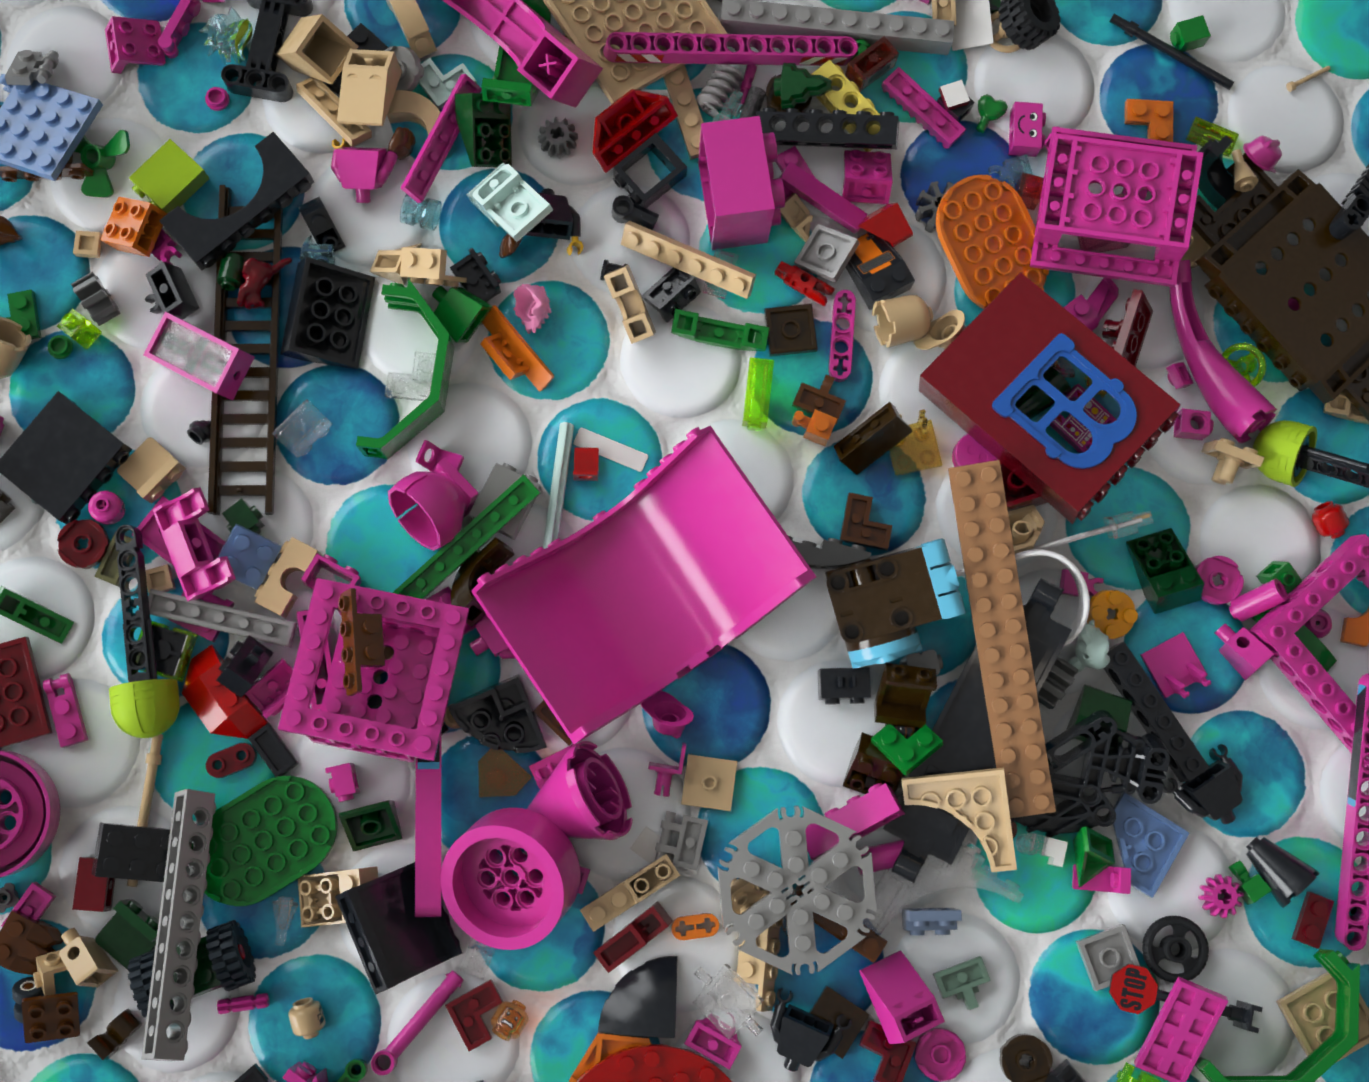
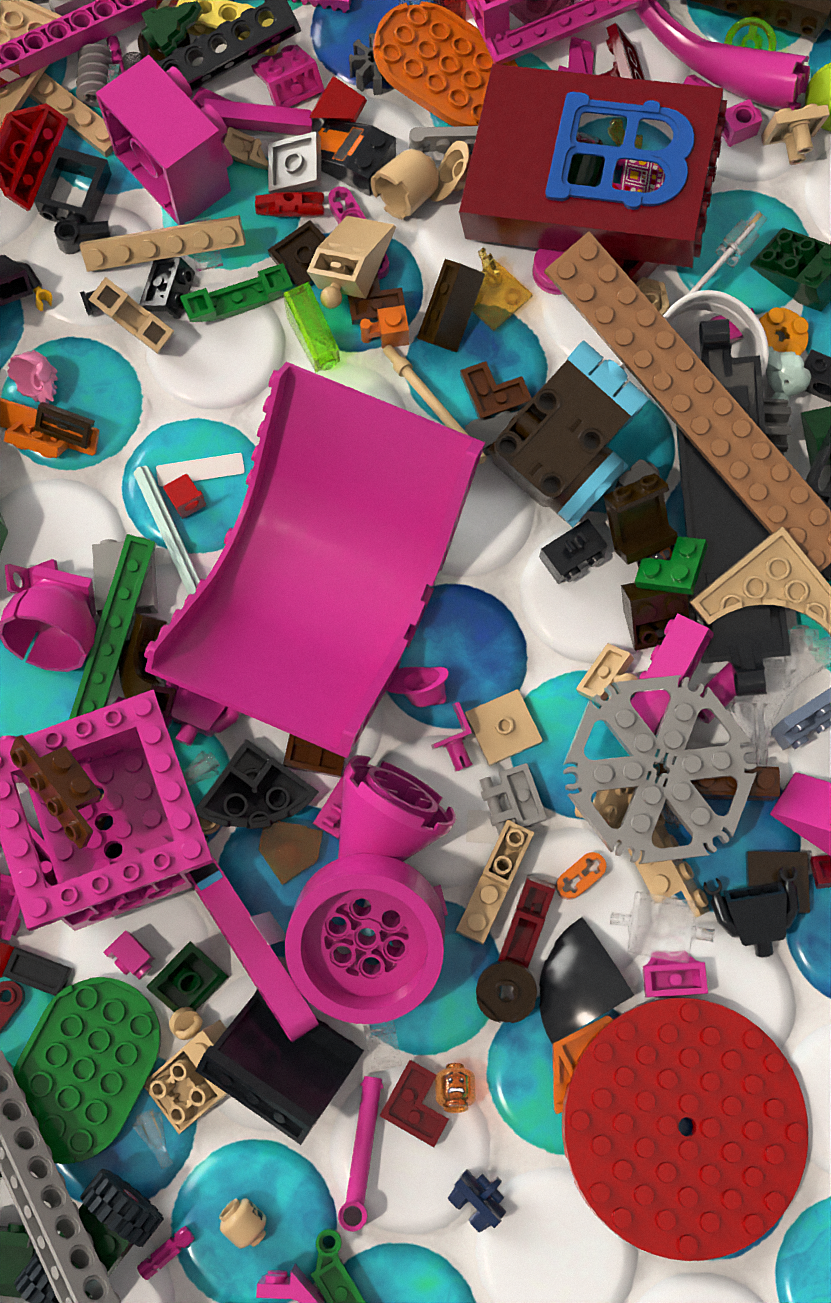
camera: 25 degrees left, 5 degrees down
none -> dark brown tile [34,402,95,449]
none -> tan tile [169,1007,203,1040]
none -> clear cone [183,750,220,785]
none -> sticker [250,911,286,945]
none -> tan slope [307,216,396,309]
none -> tan bar [383,345,487,464]
none -> light grey plate [409,126,478,153]
none -> dark brown plate [476,959,537,1023]
none -> tan plate [576,643,638,701]

